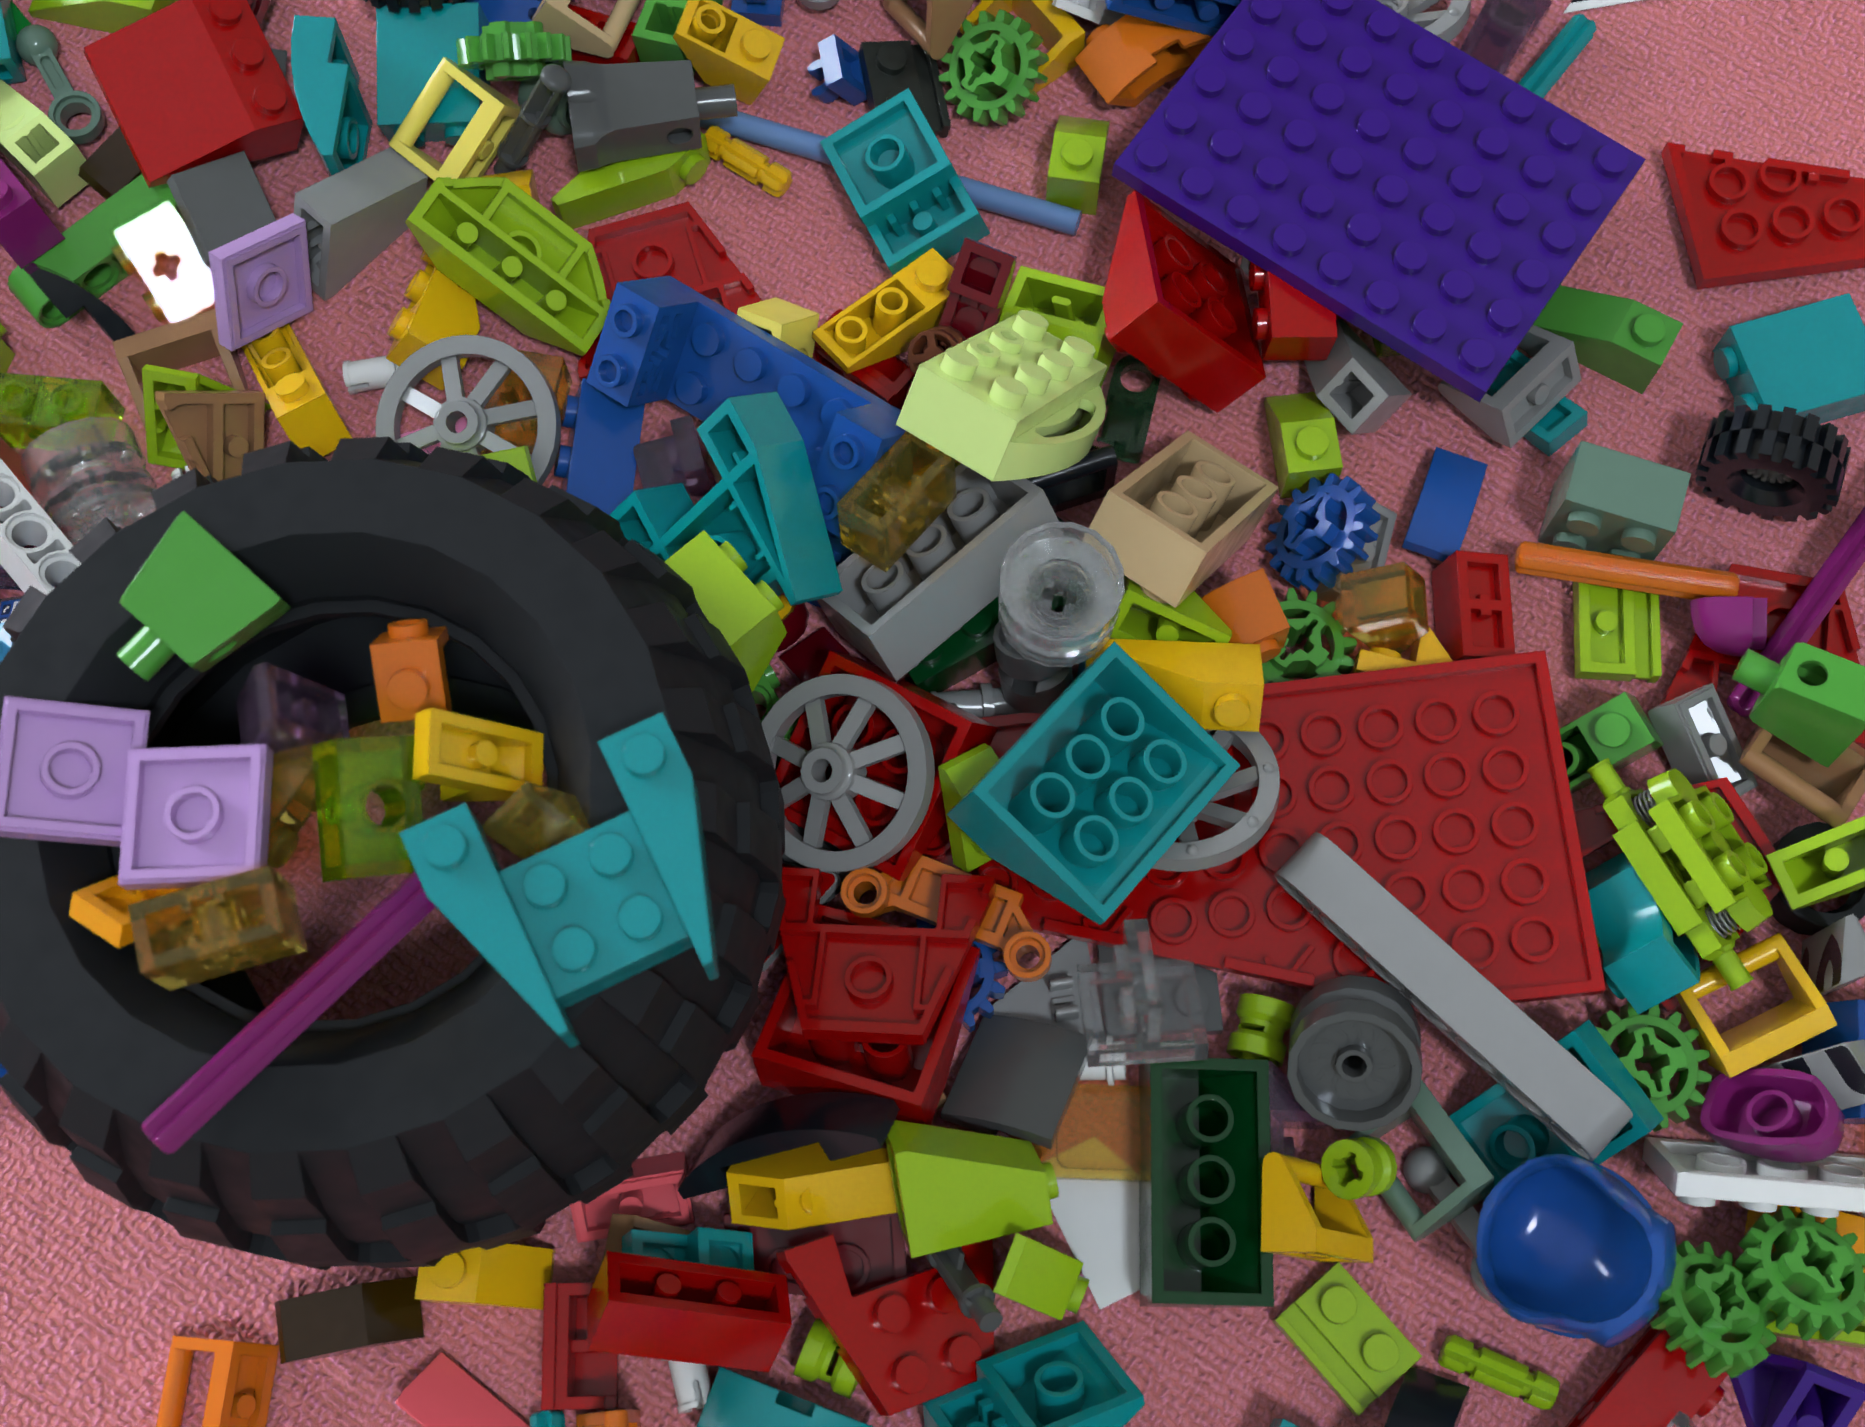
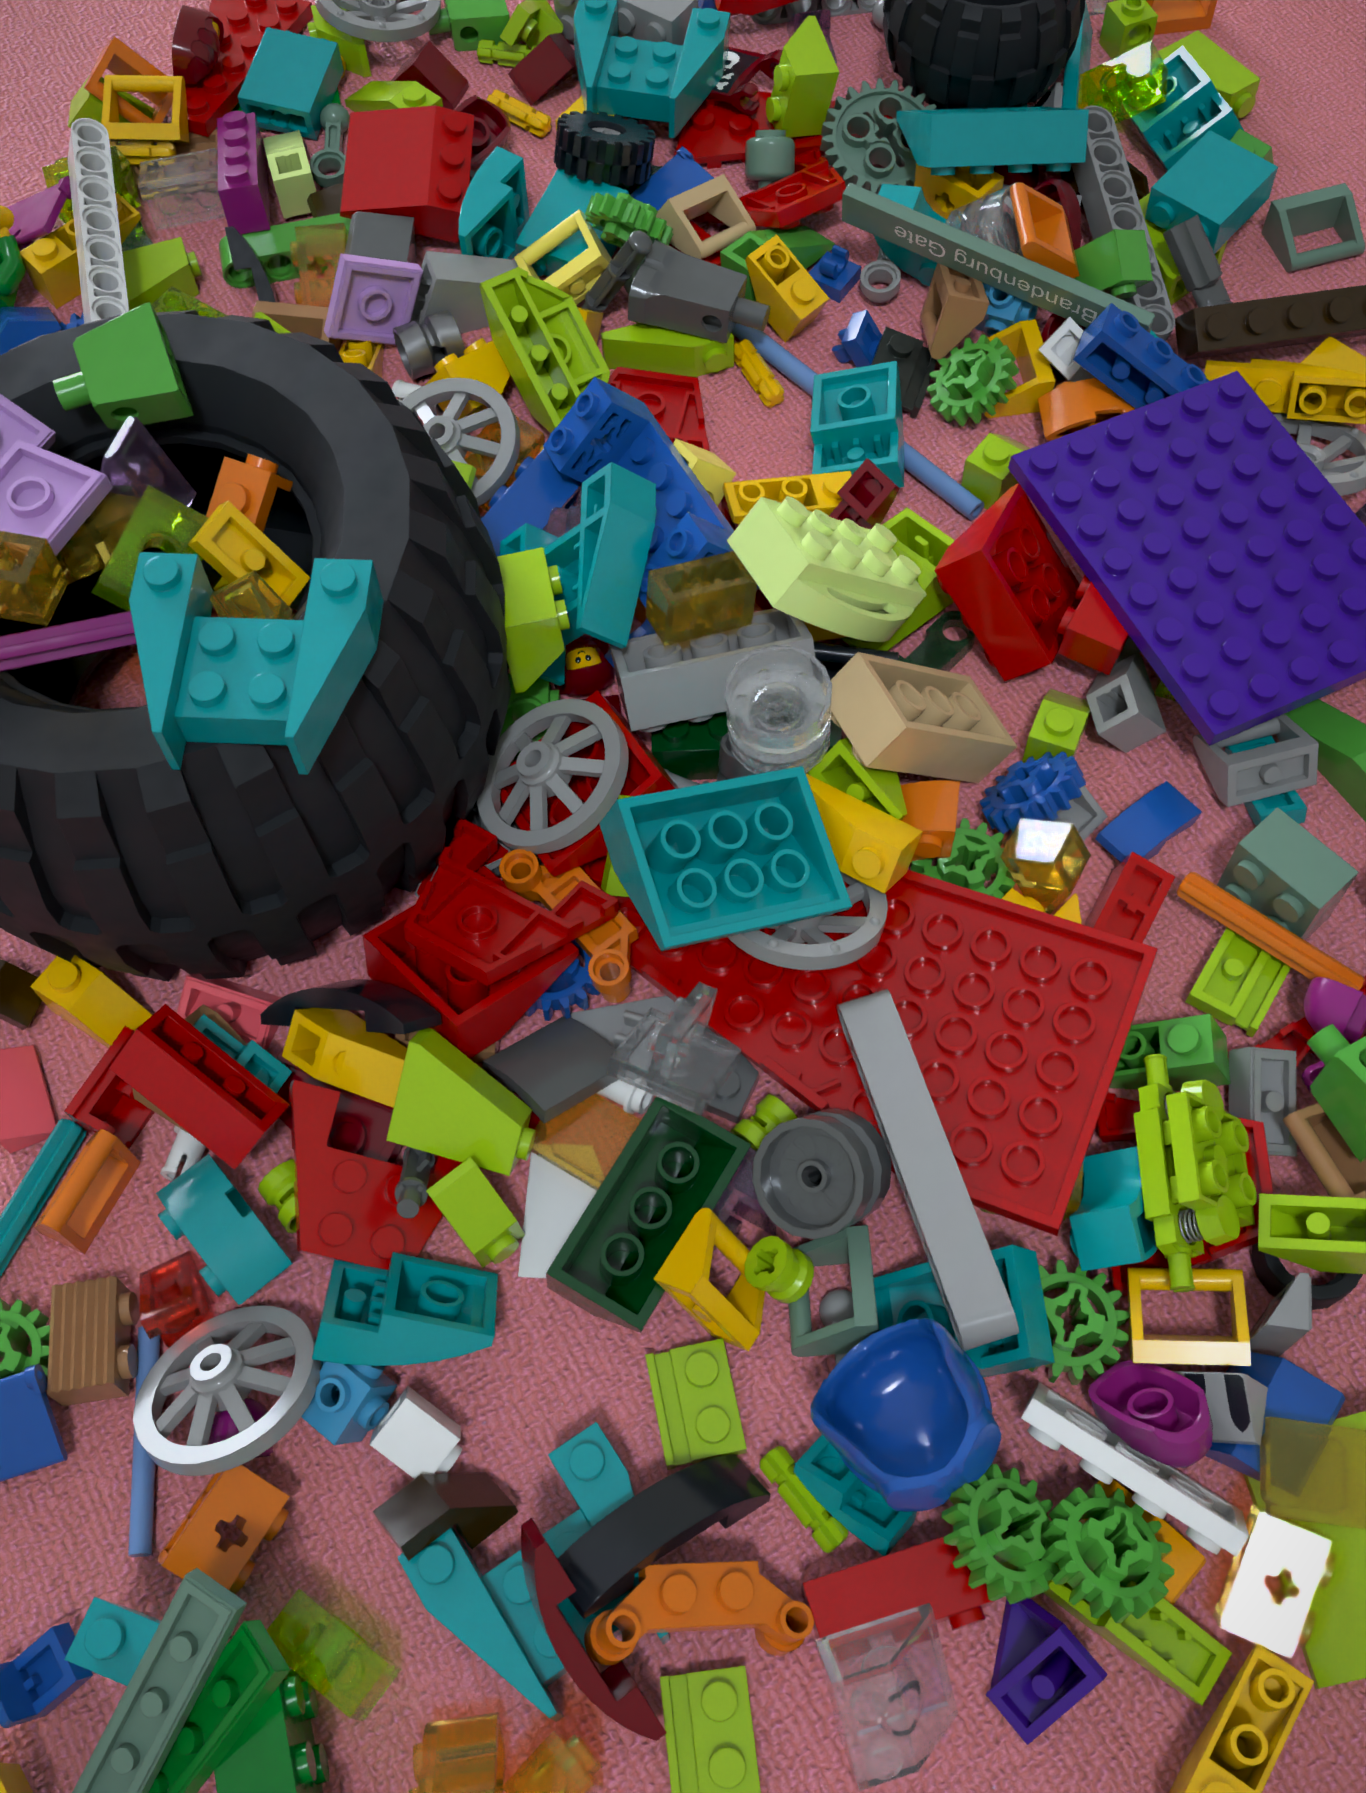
camera: 30 degrees right, 10 degrees down
none -> flat silver wheel [393,309,465,380]
none -> teal slope [793,1435,917,1556]

